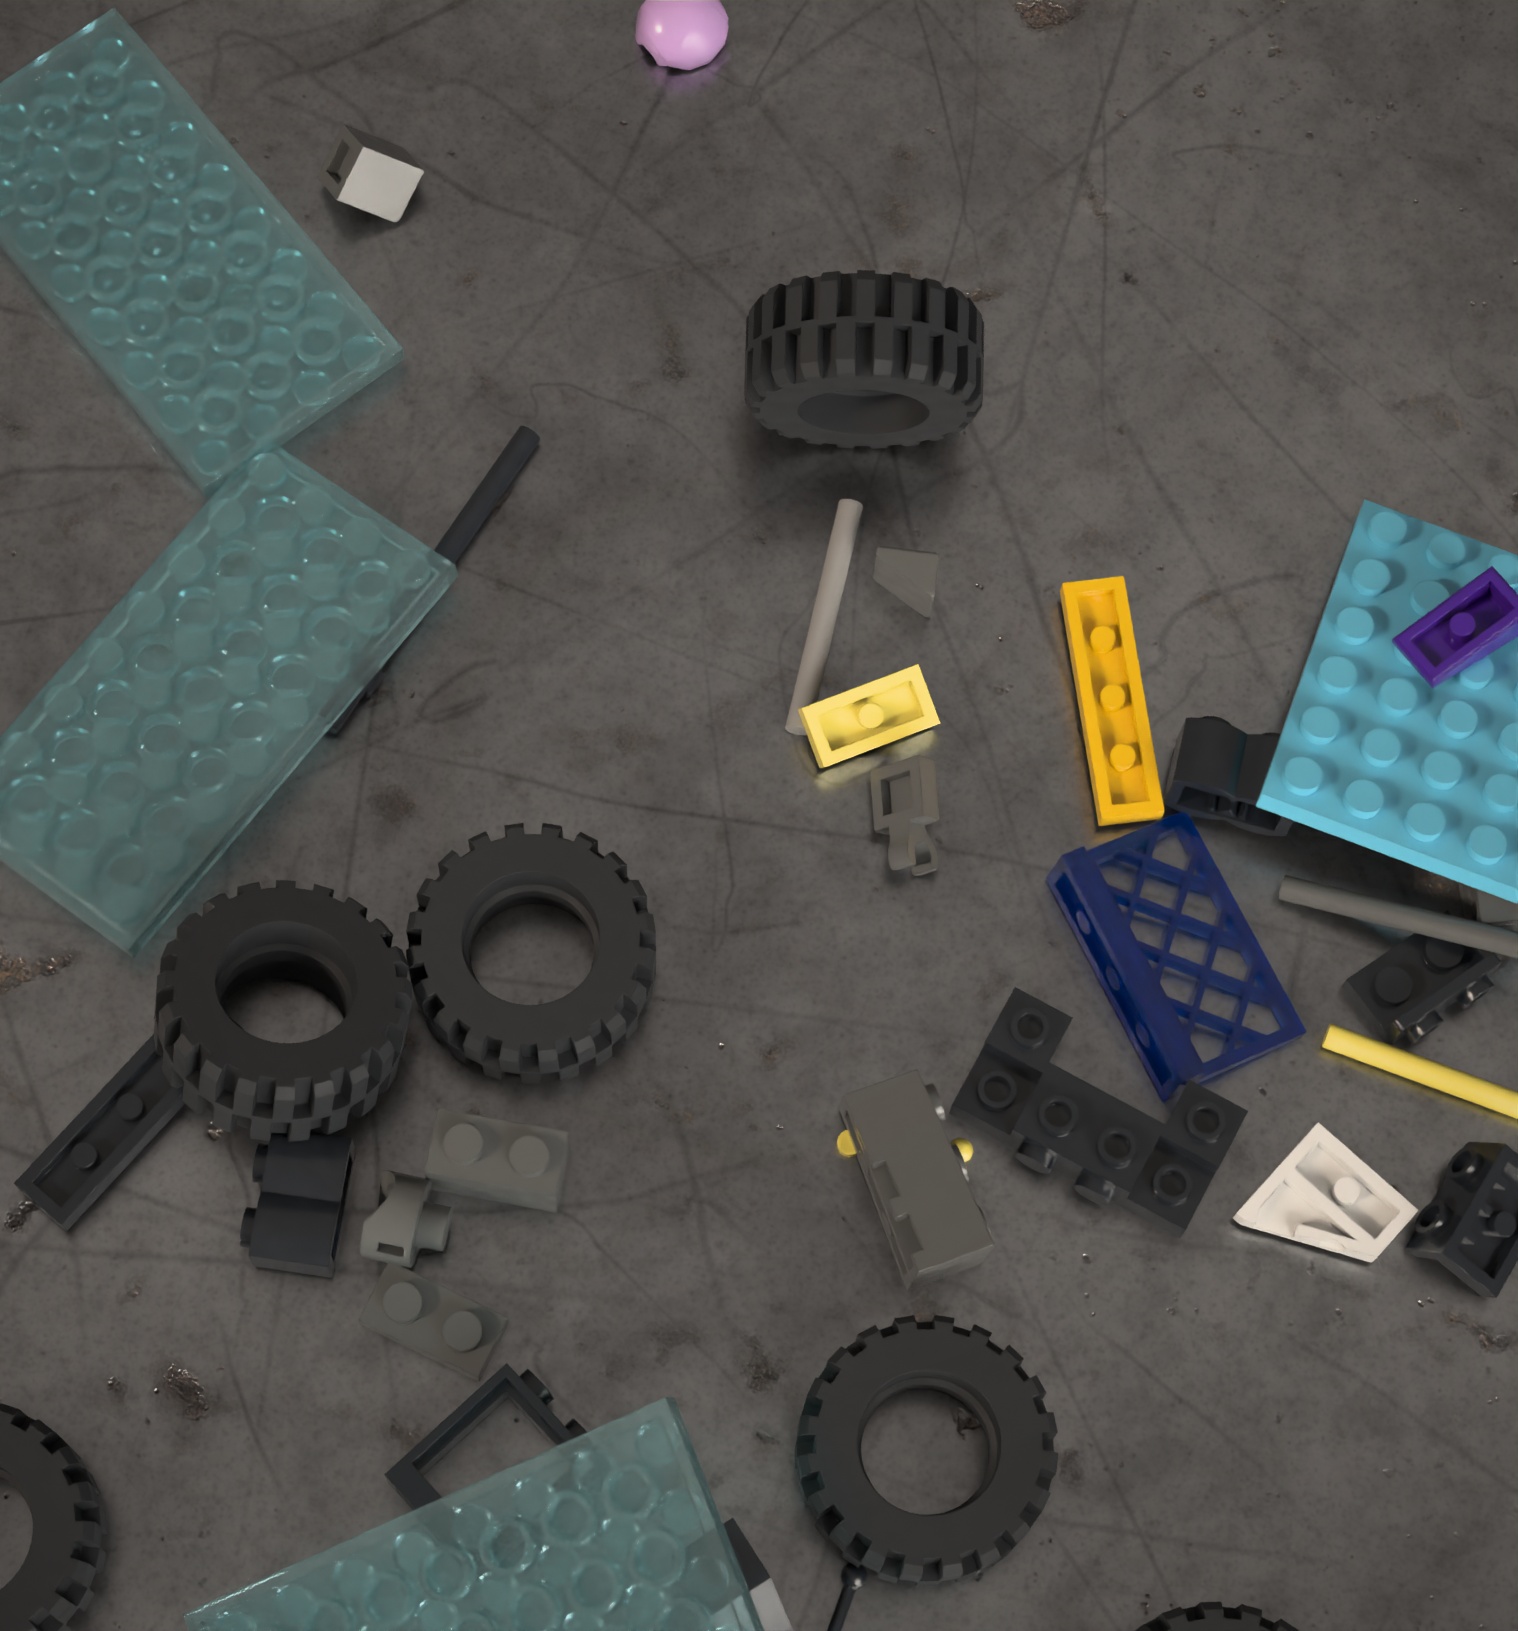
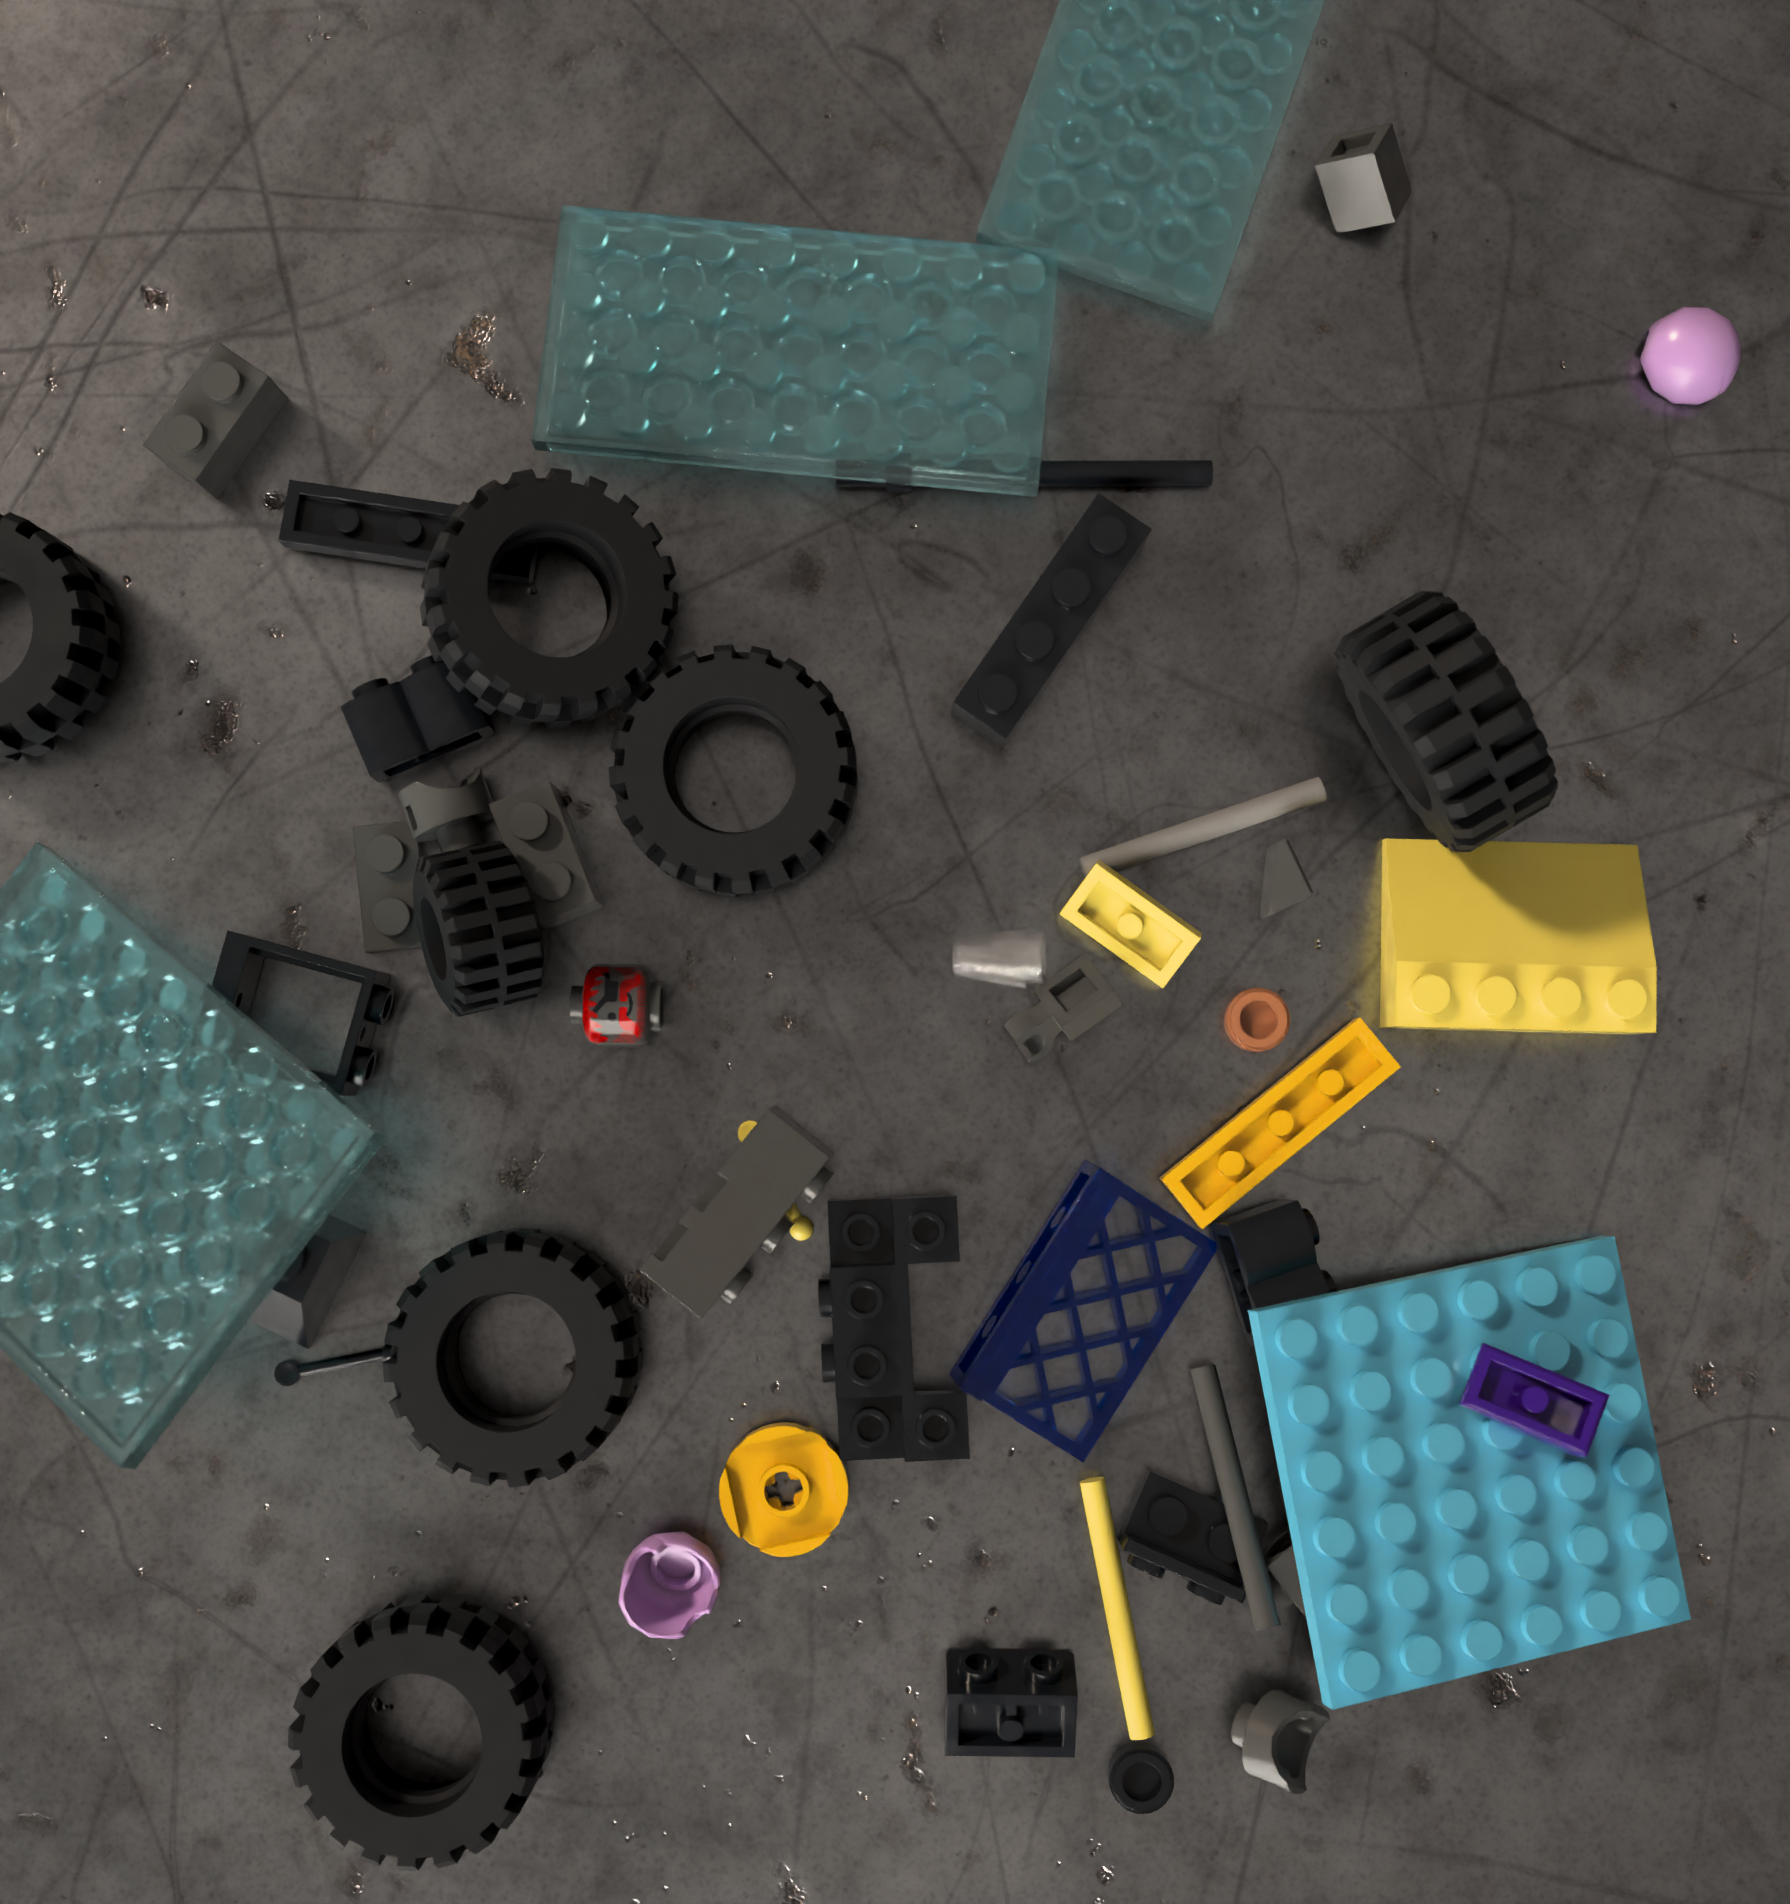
camera: 65 degrees right, 15 degrees up
white wing [1233,1122,1419,1263] -> none
none -> black tyre [413,841,544,1017]
none -> dark grey head [570,964,664,1047]
none -> lavender hair [618,1531,721,1639]
none -> yellow plate [719,1422,849,1557]
none -> black brick [951,493,1152,750]
none -> clear cone [953,926,1046,990]
none -> nougat tile [1224,988,1290,1052]
none -> light yellow slope [1380,838,1657,1034]

